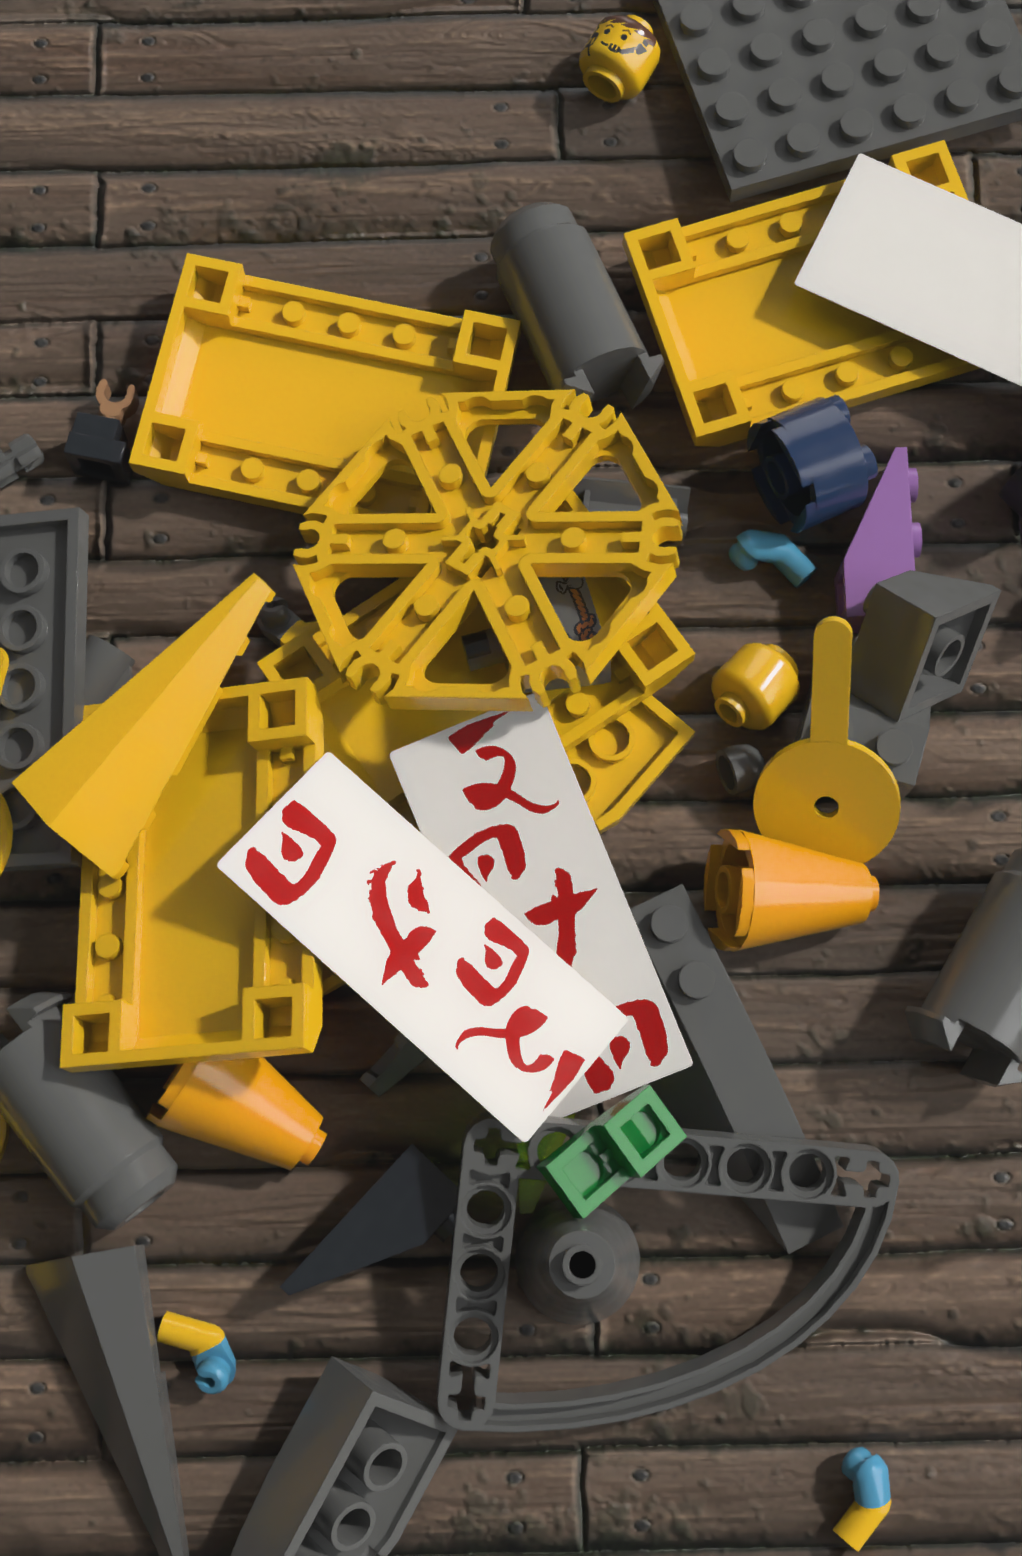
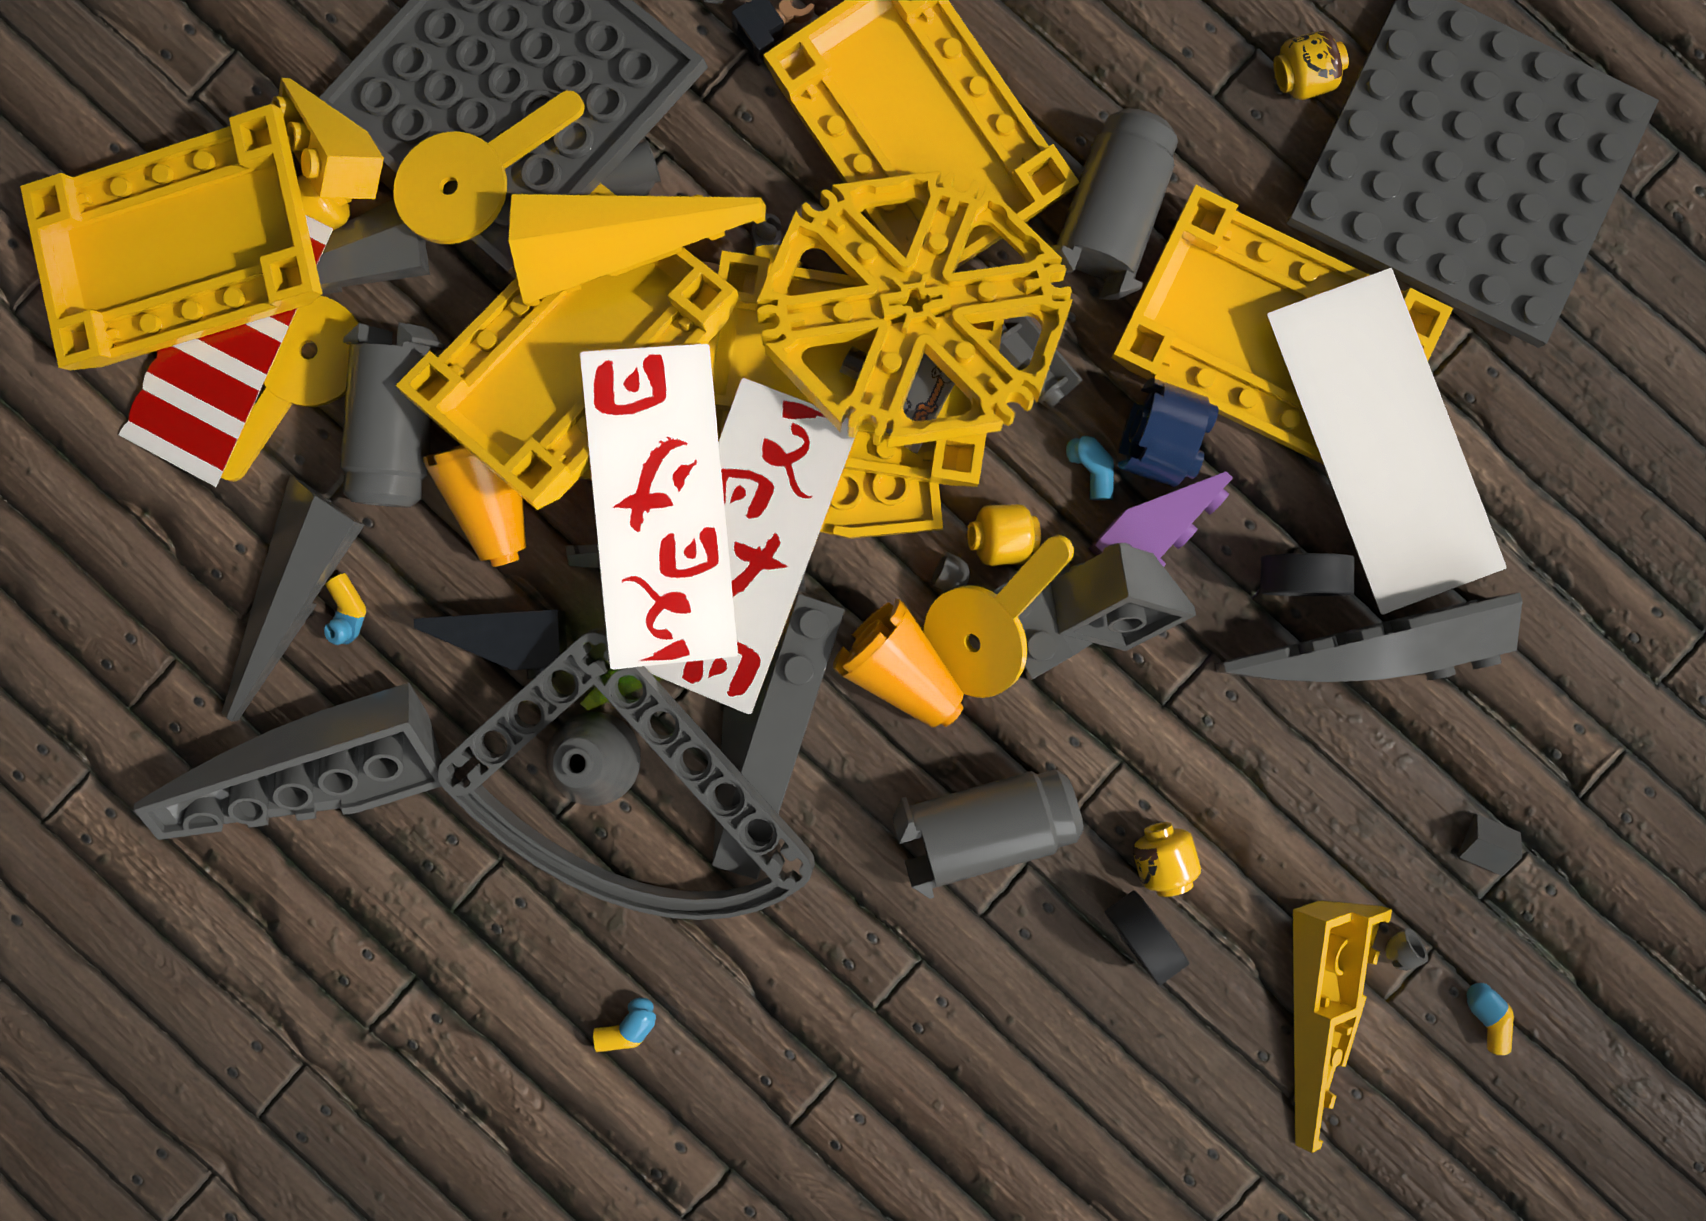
camera: 40 degrees right, 10 degrees up
green slope [536,1085,687,1219] -> none

